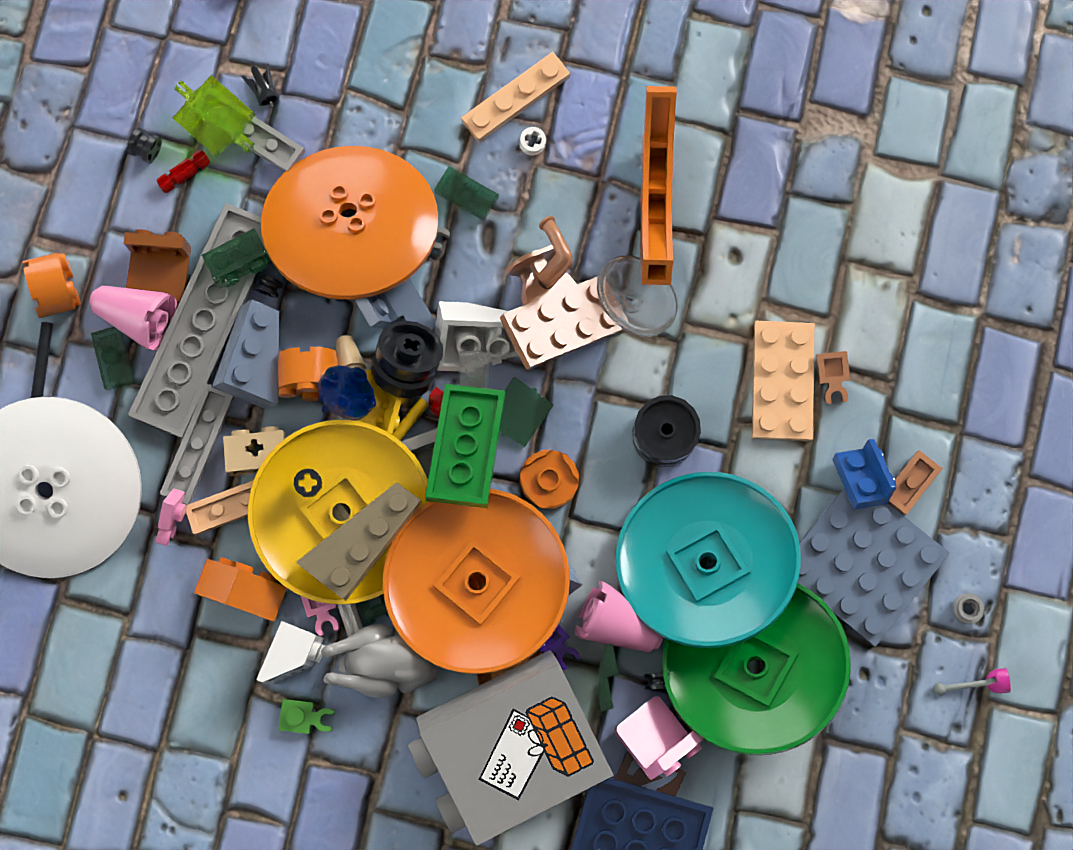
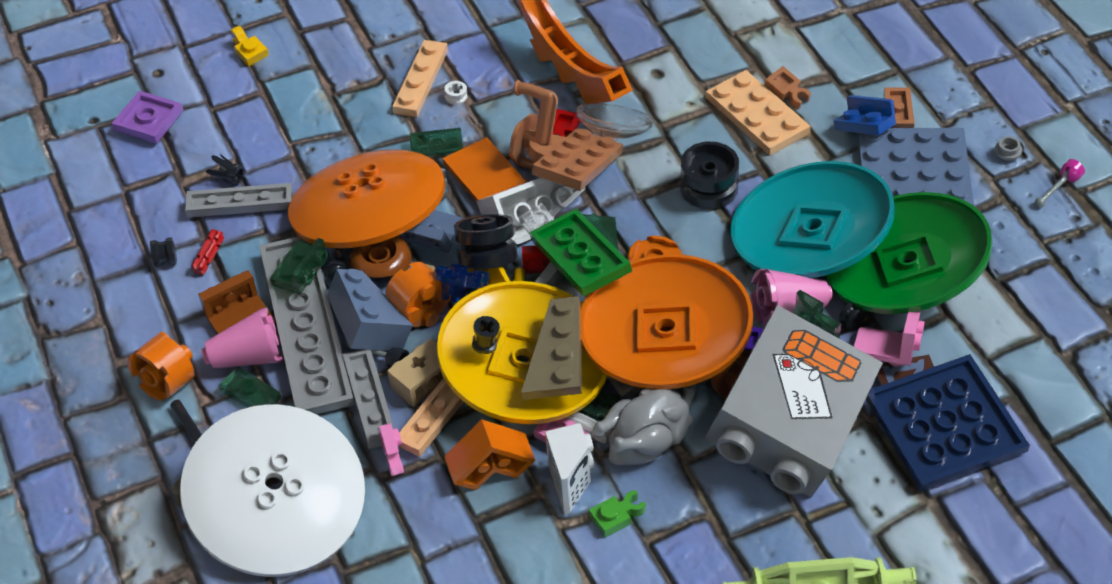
camera: 35 degrees left, 30 degrees down
clear neon green plate [172,75,256,158] -> none
none -> black hinge [345,340,409,368]
none -> dark orange hat [349,235,412,278]
none -> orange tile [442,137,527,205]
none -> red plate [552,109,581,137]

